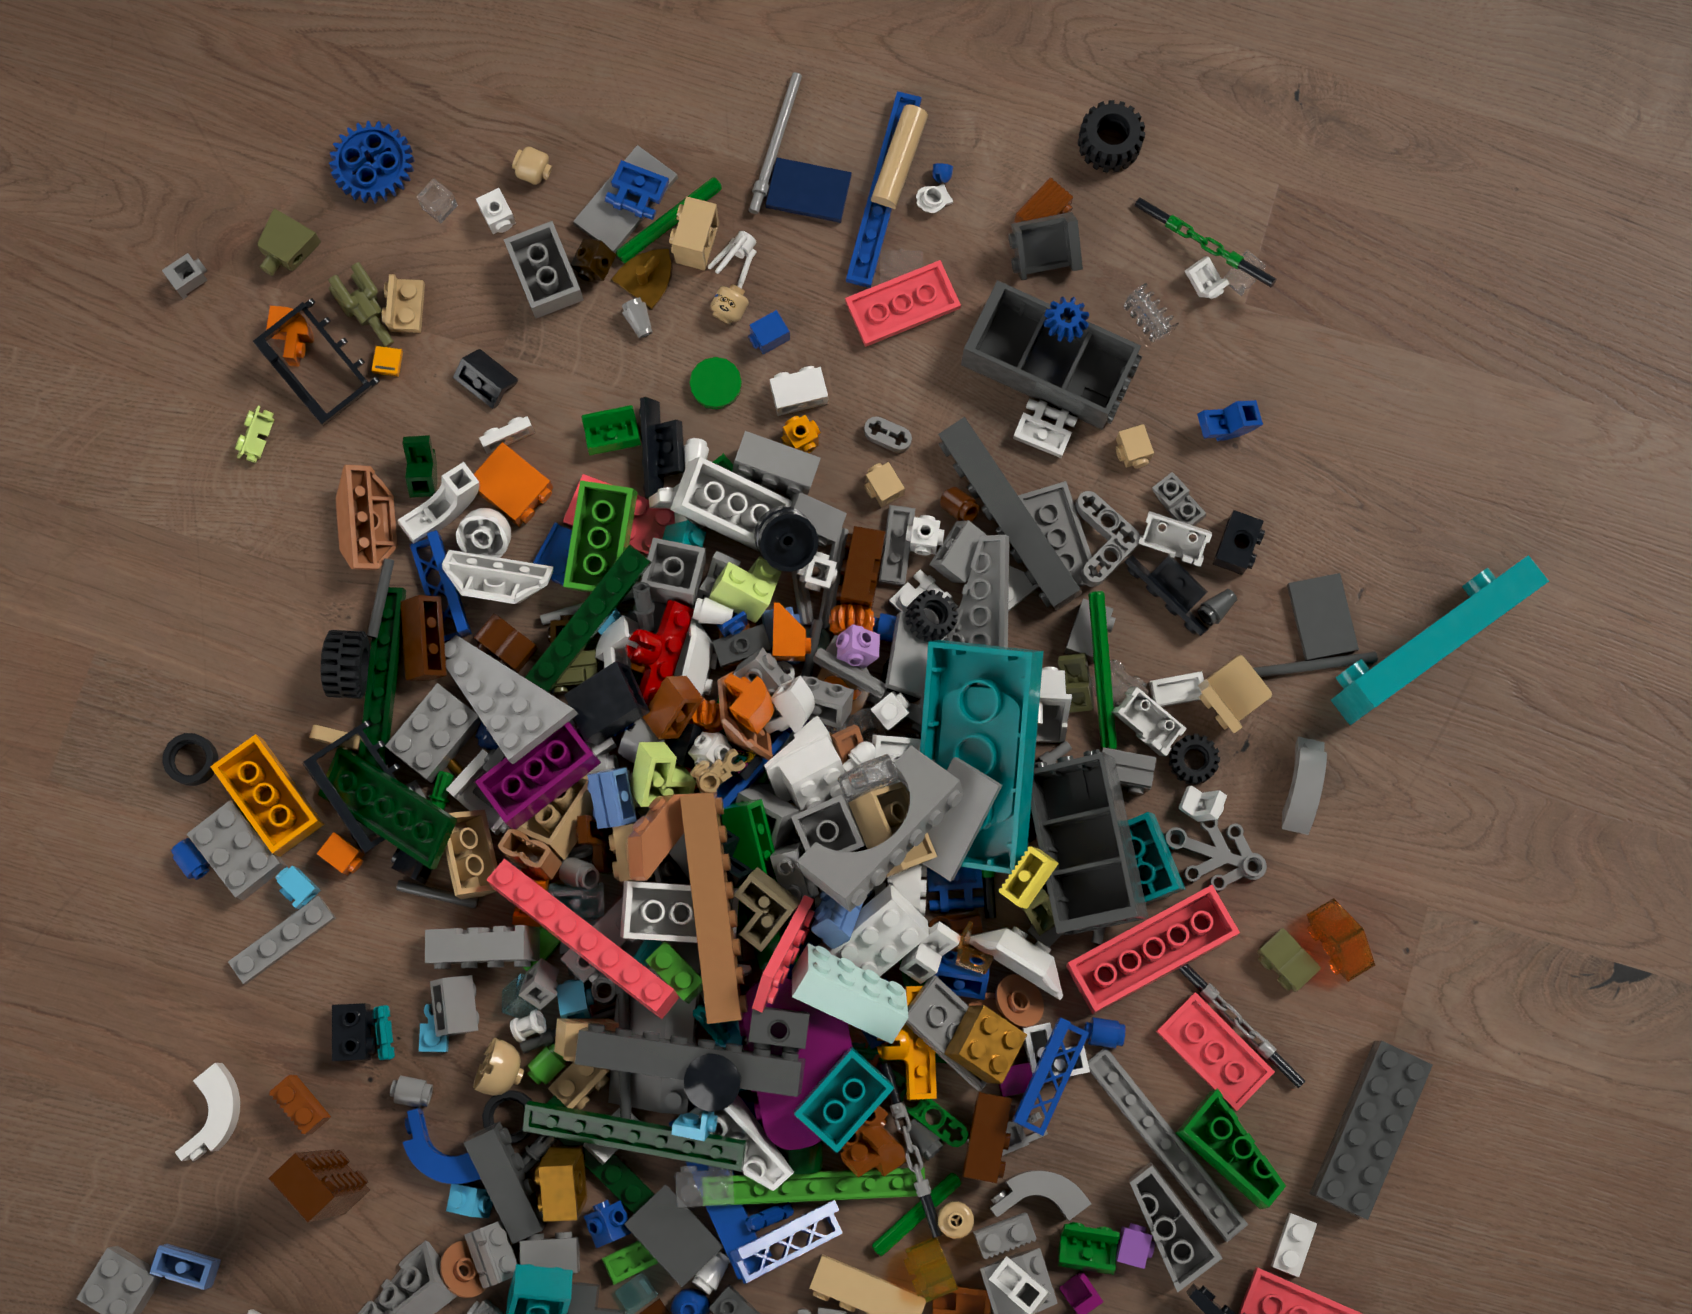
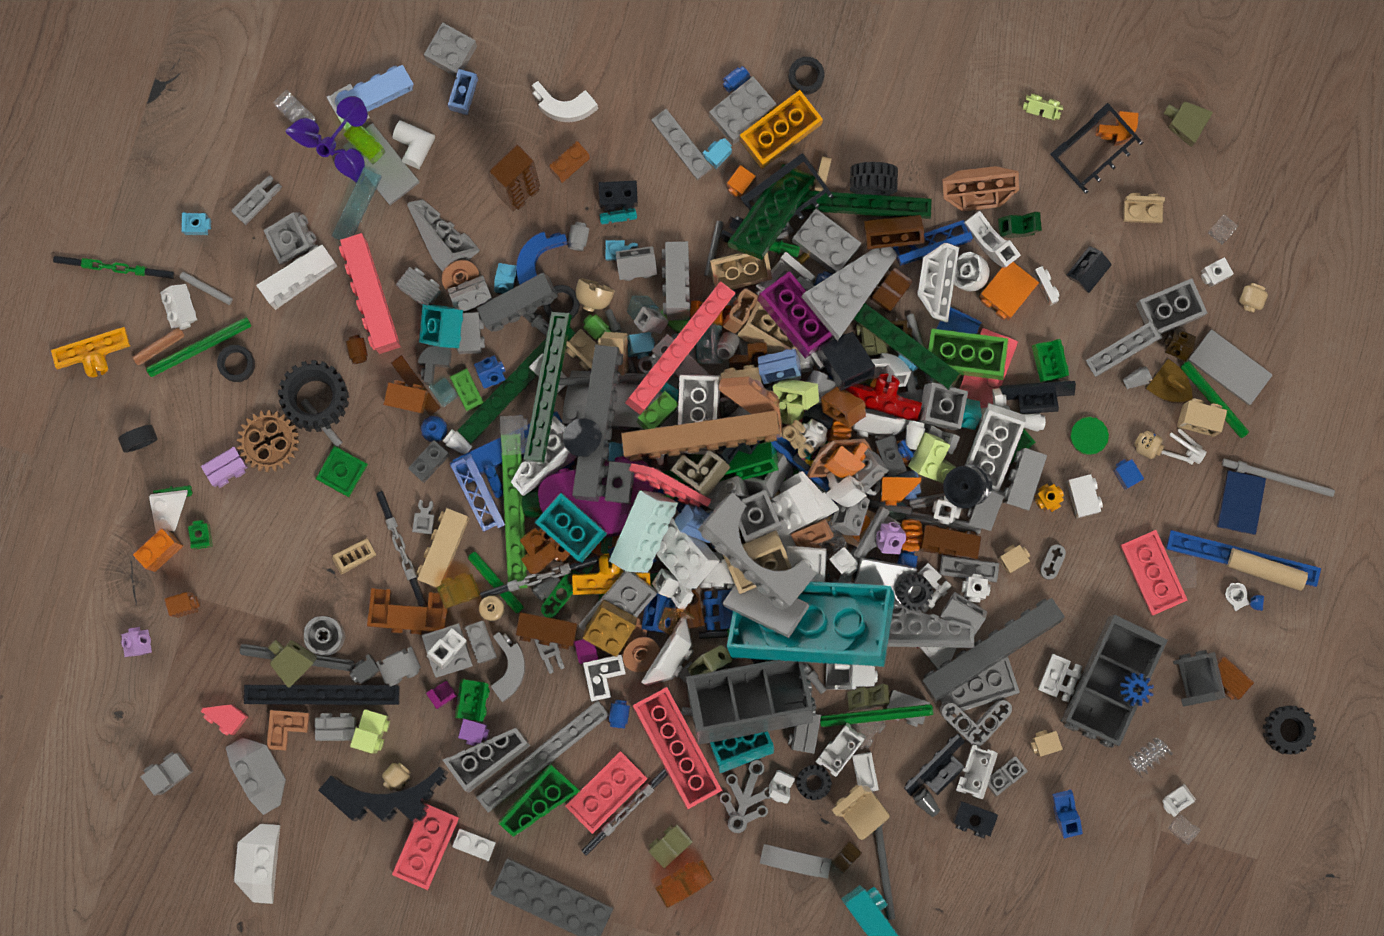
camera: 90 degrees right, 5 degrees up
light grey brick [162,253,207,299] -> none
olive plant [328,262,394,347] -> none
blue gear [329,121,415,203] -> none
dark grey bar [367,558,394,639] -> none
light orange tile [371,346,403,377] -> none
white bush [510,1009,547,1042] -> none
pearl gold brick [535,1145,588,1222] -> none
blue plate [605,160,669,220] -> none
dark grey tile [624,1184,723,1288] -> none
dark grey axle [633,582,655,632] -> none
medium azure bracket [671,1110,718,1141] -> none
teal axle [693,1004,731,1045] -> none
clear brick [838,754,898,802] -> none
white cylinder [843,741,876,774] -> none
reddish brown brick [940,487,979,522] -> none
light yellow brick [999,846,1059,909] -> none
blue fence [1012,1018,1089,1136] -> none
piece [1135,197,1276,288] -> none
dark grey tile [1287,573,1359,661] -> none
none -> dark brown leg [831,841,862,873]
none -> light grey plate [1086,321,1162,377]

